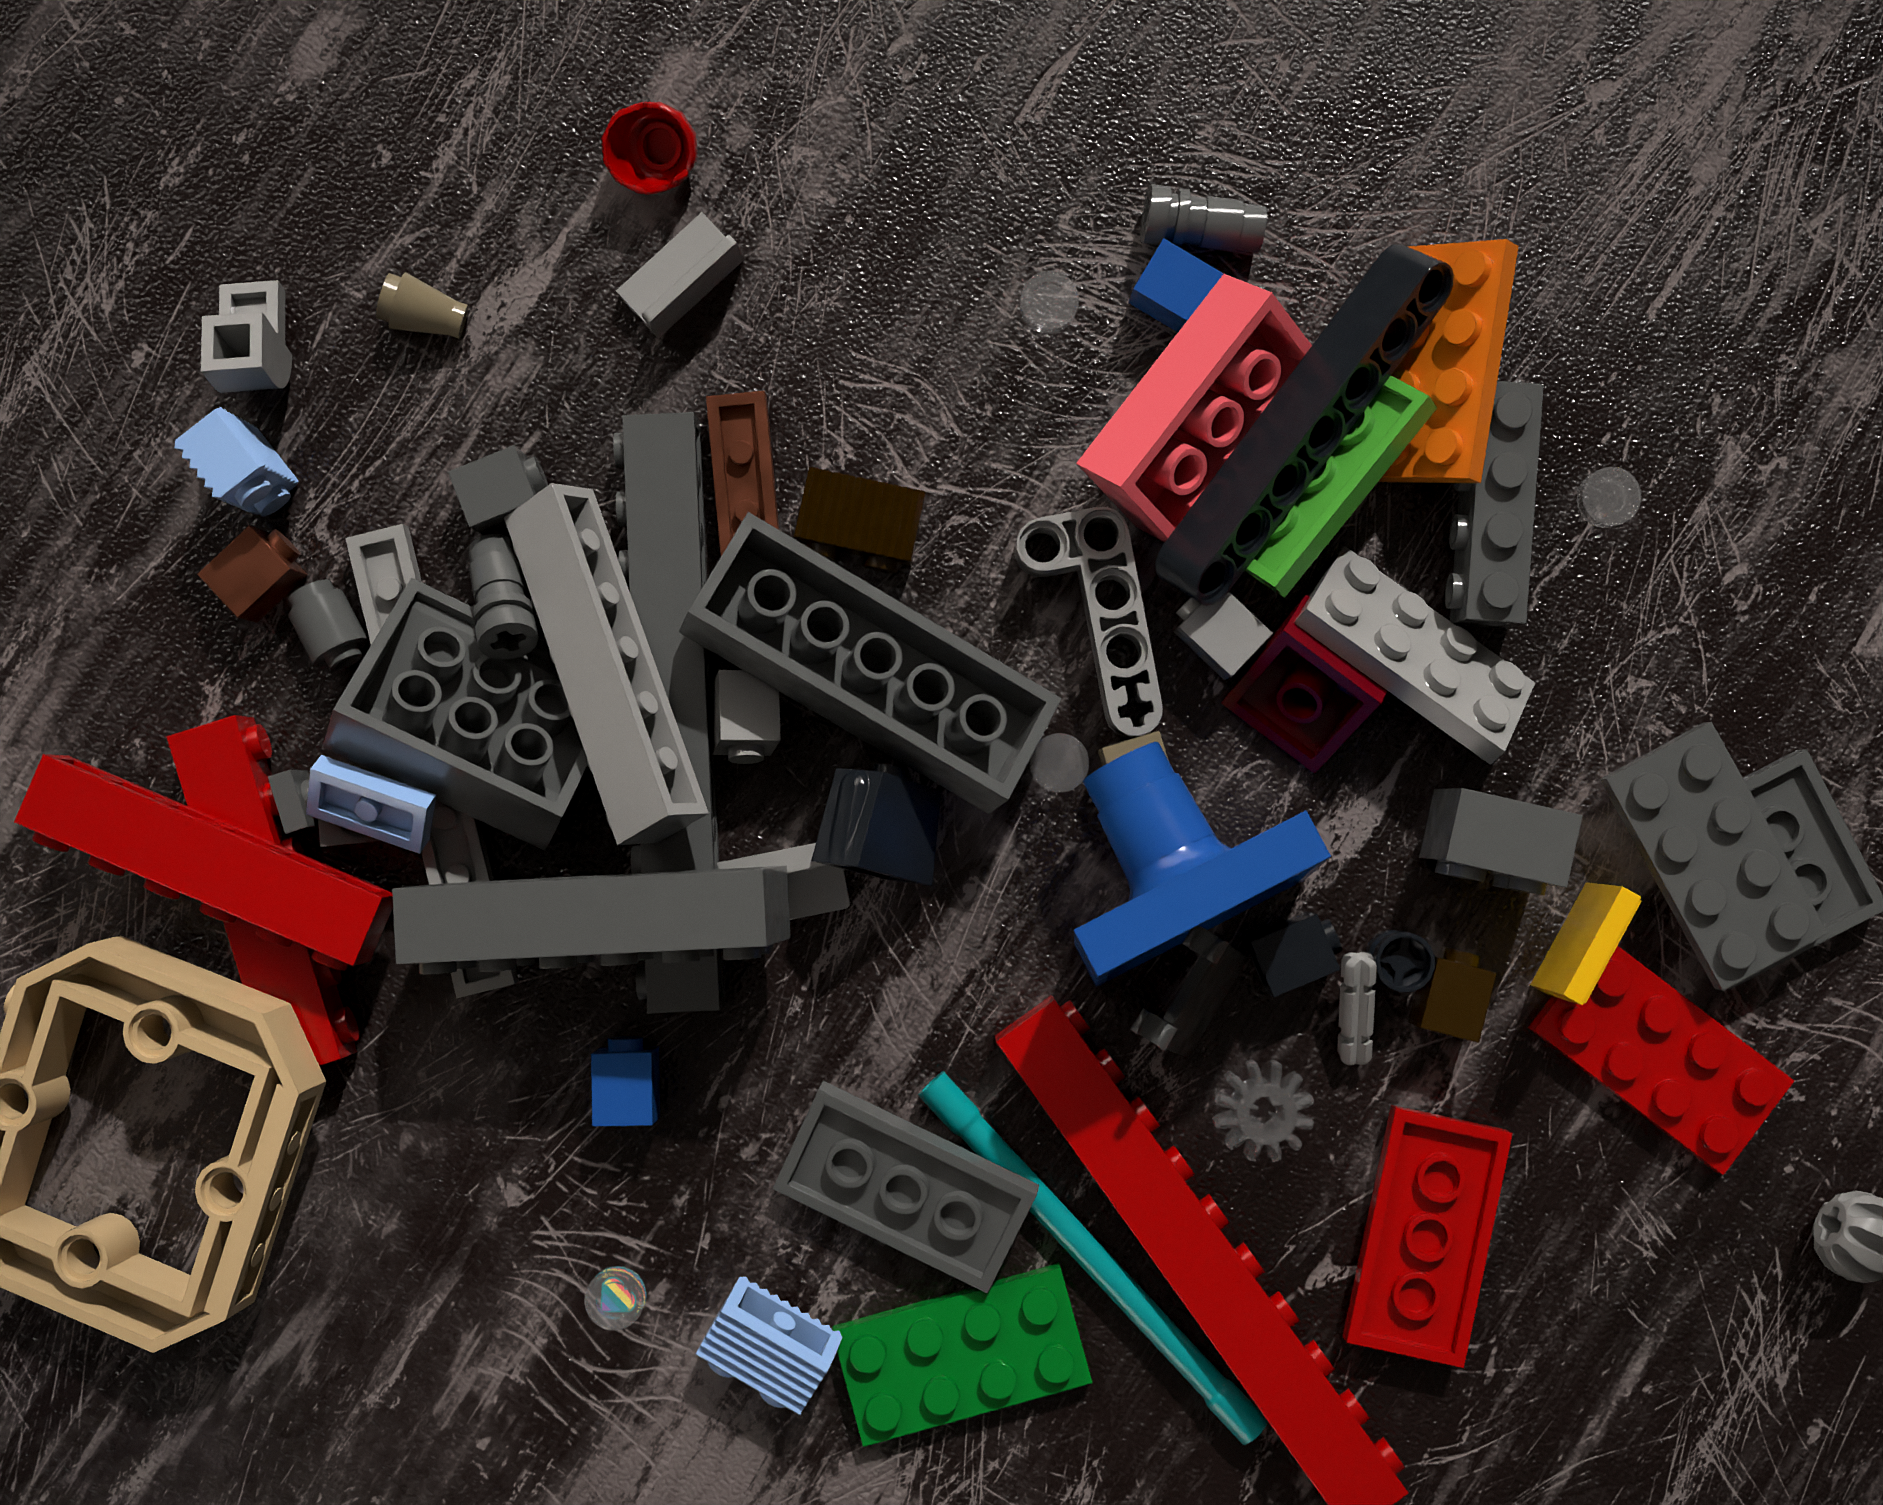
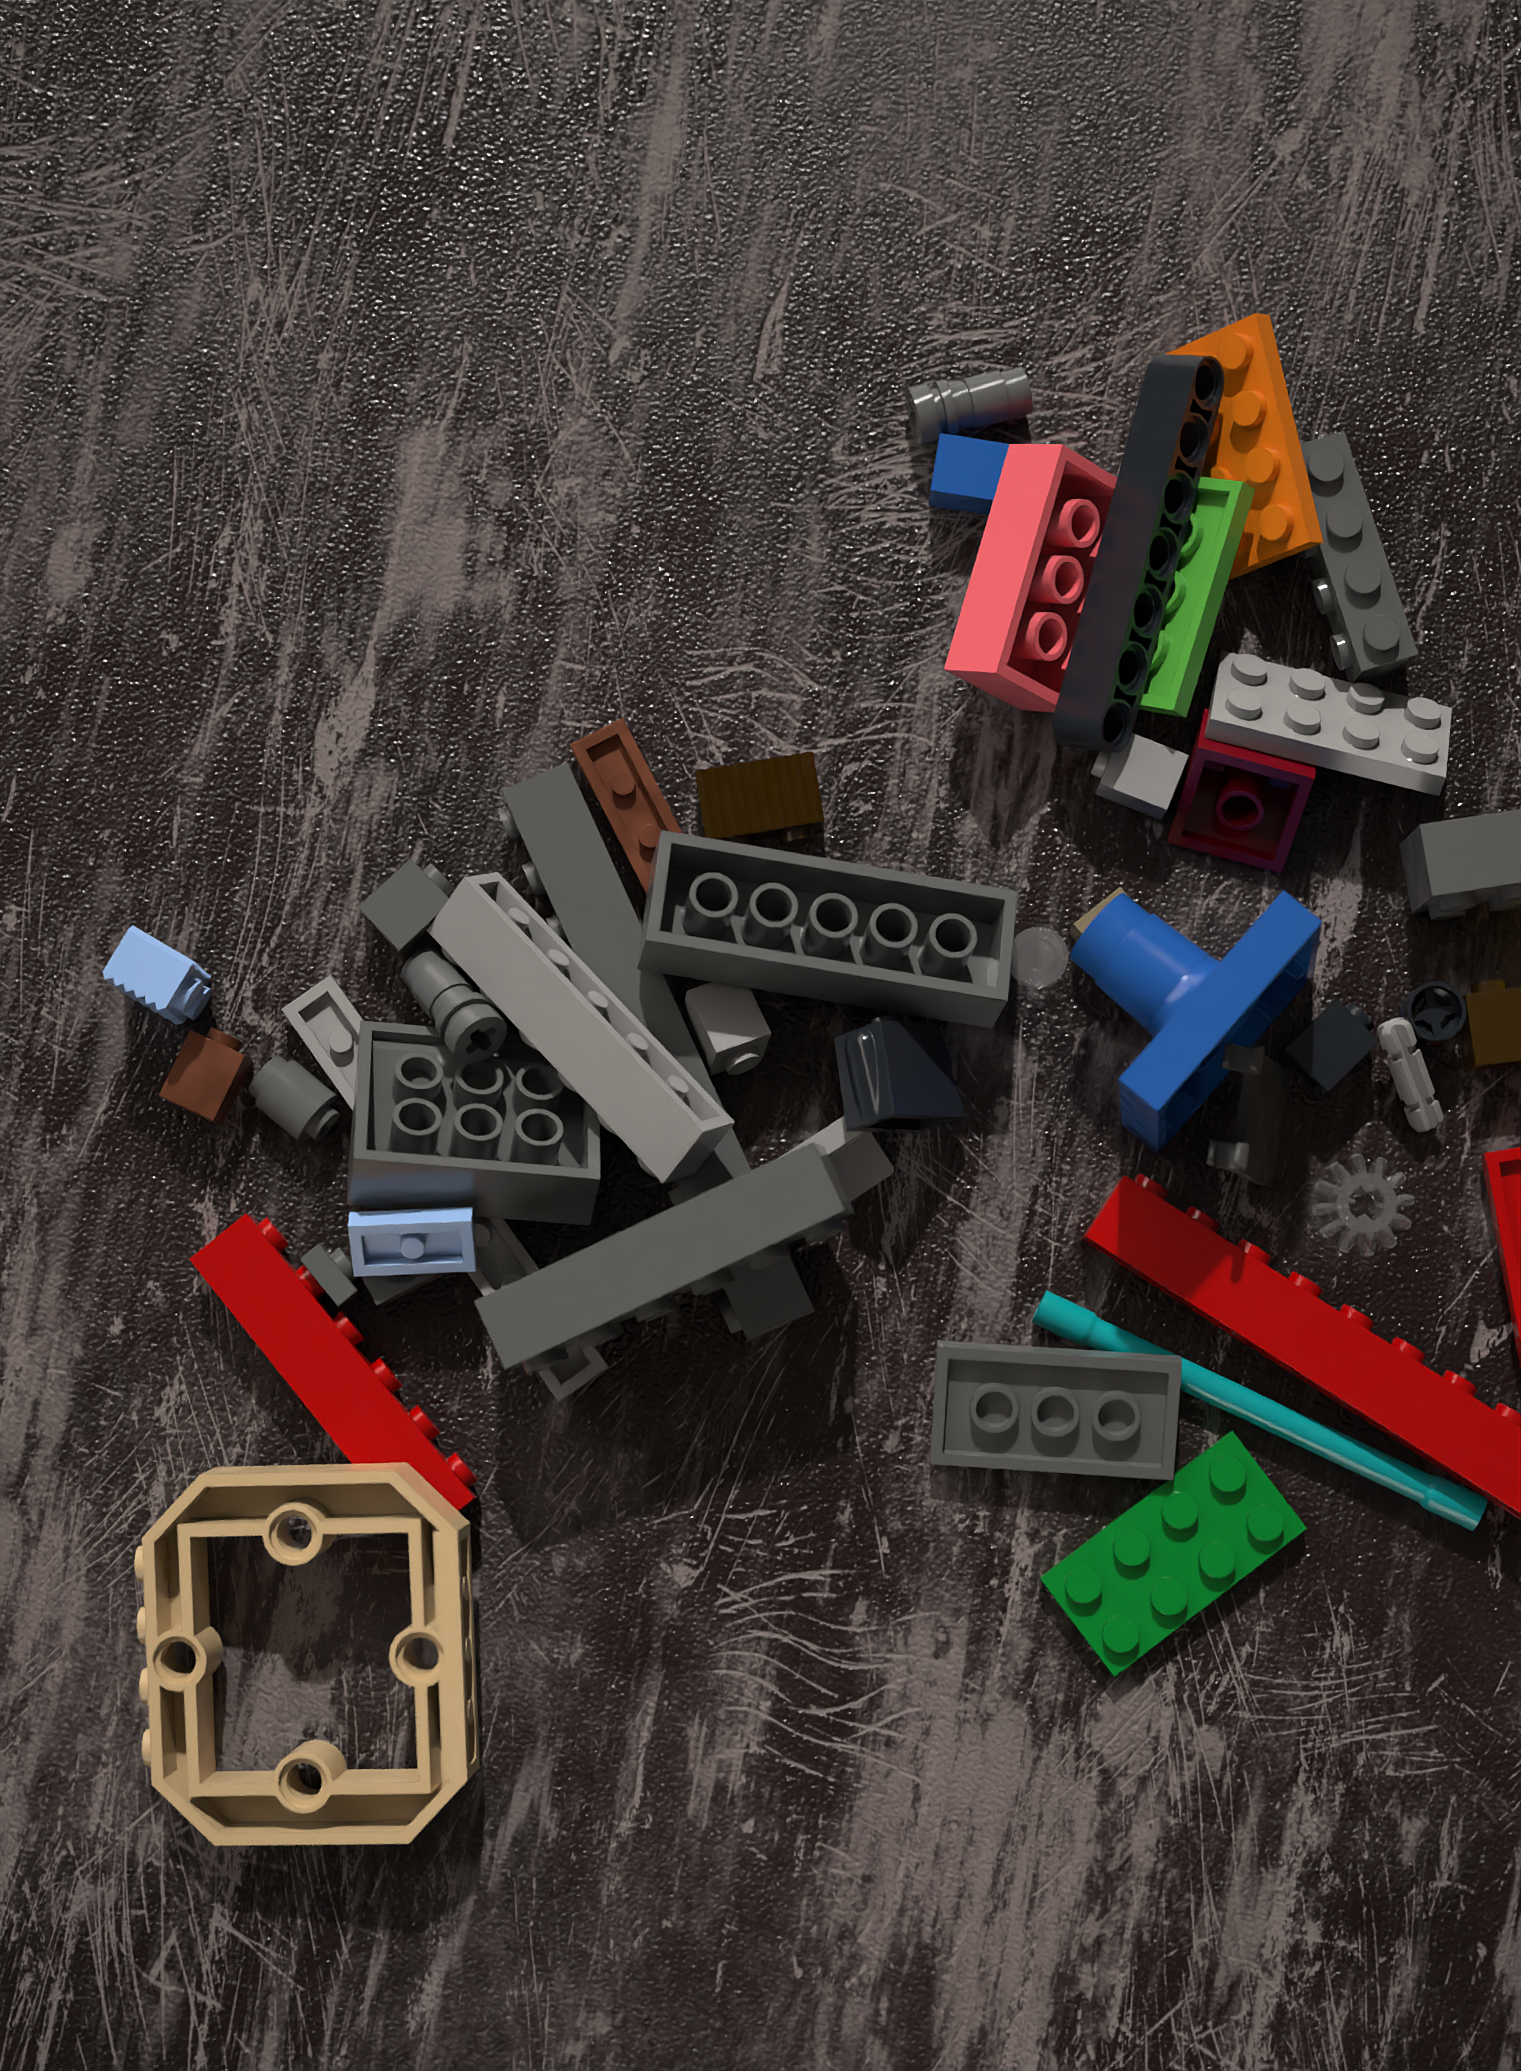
camera: 25 degrees left, 5 degrees down
red brick [14,754,393,971] -> none
light grey brick [201,280,292,393] -> none
dark tan cone [376,272,469,339] -> none
clear tile [584,1266,647,1330] -> none
blue brick [591,1036,660,1126] -> none
red hair [601,101,698,195] -> none
light grey panel [616,212,744,339] -> none
light blue brick [695,1277,843,1415] -> none
light grey beam [1015,507,1162,738] -> none
clear tile [1020,271,1079,334] -> none
clear tile [1577,467,1641,528] -> none

